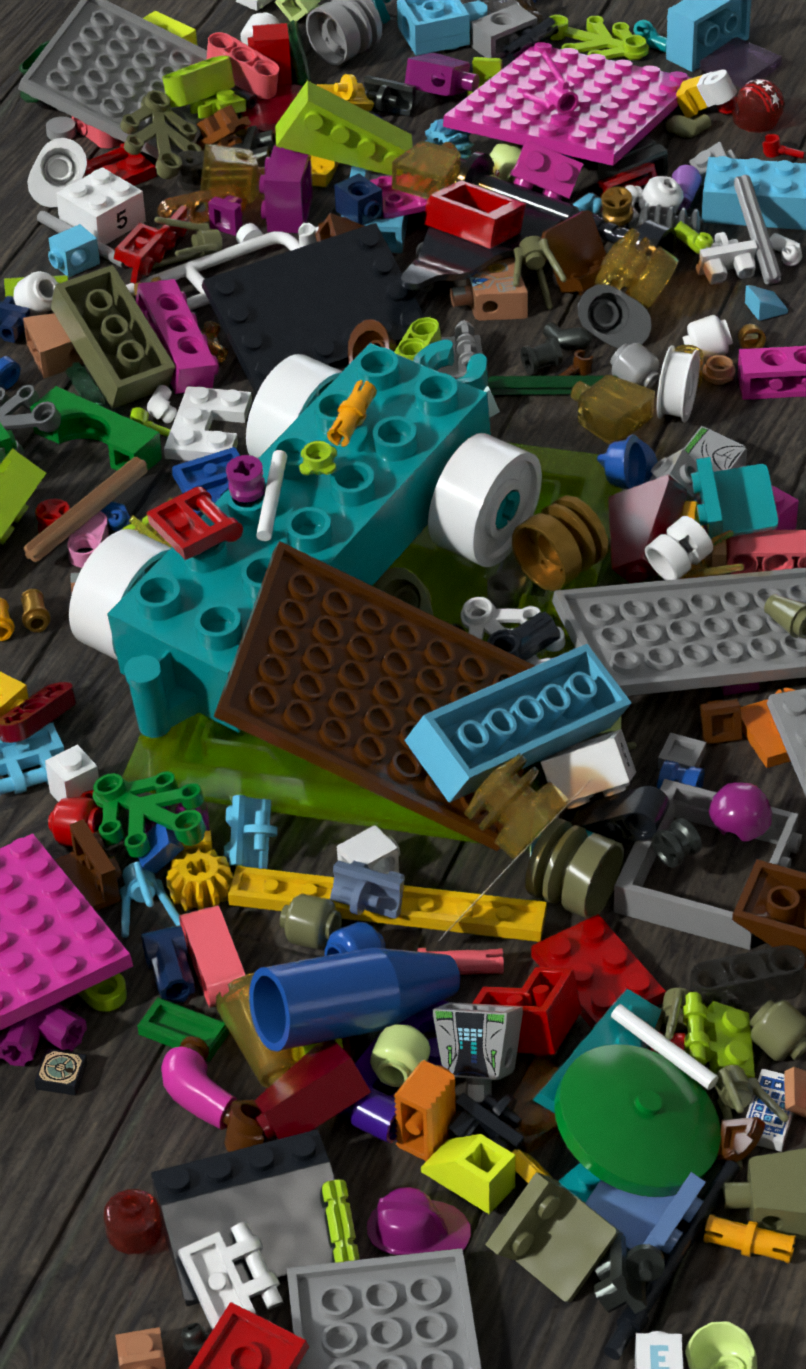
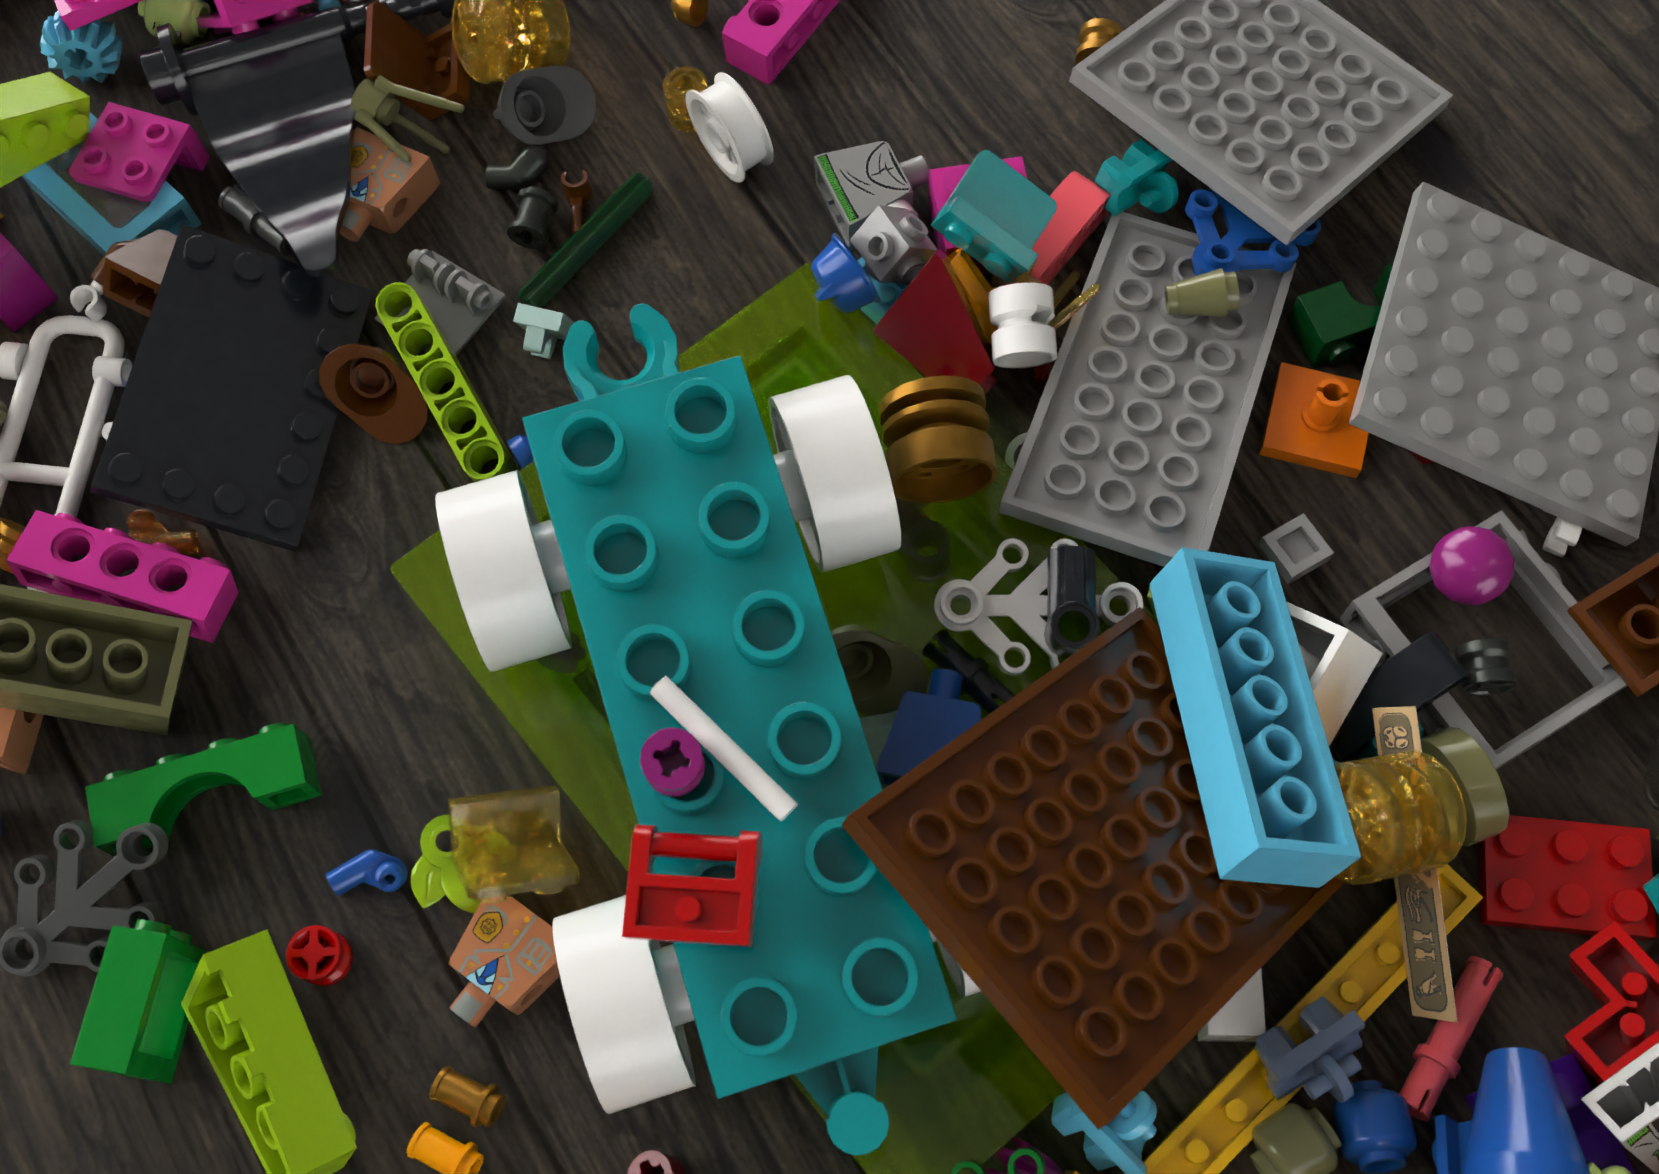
camera: 50 degrees left, 25 degrees up
medium nougat axle [24,457,148,562] -> none
clear green axle [66,362,105,406] -> none
bright pink piece [67,511,109,568] -> none
lime hand [130,407,171,437] -> none
white arm [147,385,177,423] -> none
white plate [164,386,252,461] -> none
blue wing [172,447,240,518] -> none
lime plate [299,441,337,475] -> none
light orange pin [327,380,377,447] -> none
dark blue brick [334,173,383,225] -> none
clear yellow torso [392,141,461,199] -> none
red window [425,180,526,249] -> none
clear yellow torso [571,375,655,445] -> none
light grey head [610,343,660,392] -> none
blue wheel [657,760,705,789] -> none
white head [682,315,733,362] -> none
reddish brown tile [700,699,742,745] -> none
medium nougat plate [703,355,736,385] -> none

